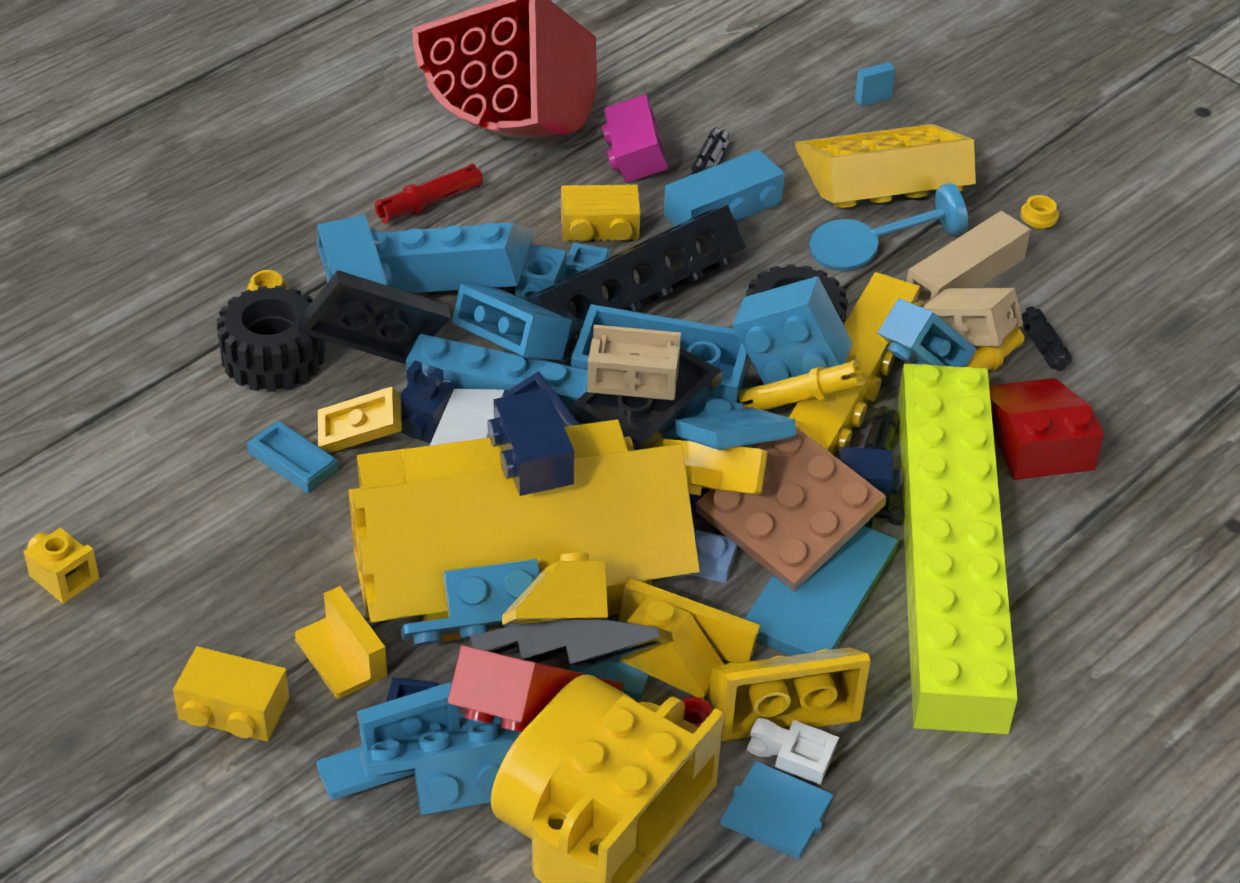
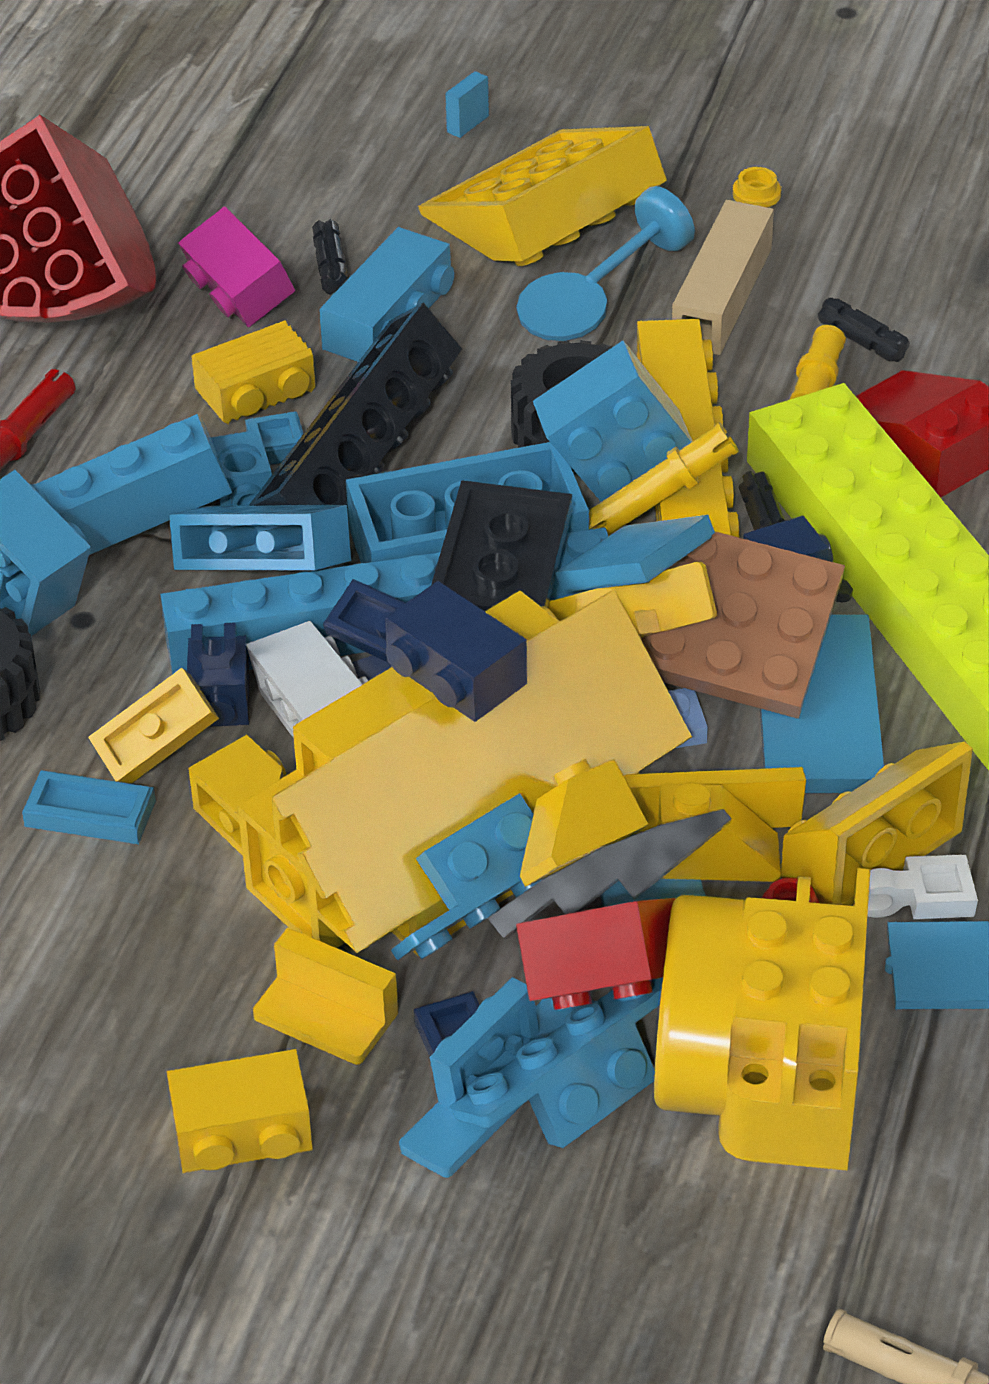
camera: 25 degrees left, 0 degrees up
black plate [298,270,450,364] -> none
tan hinge [587,325,681,400] -> none
dark azure brick [877,298,977,367] -> none
tan hinge [922,288,1023,346] -> none

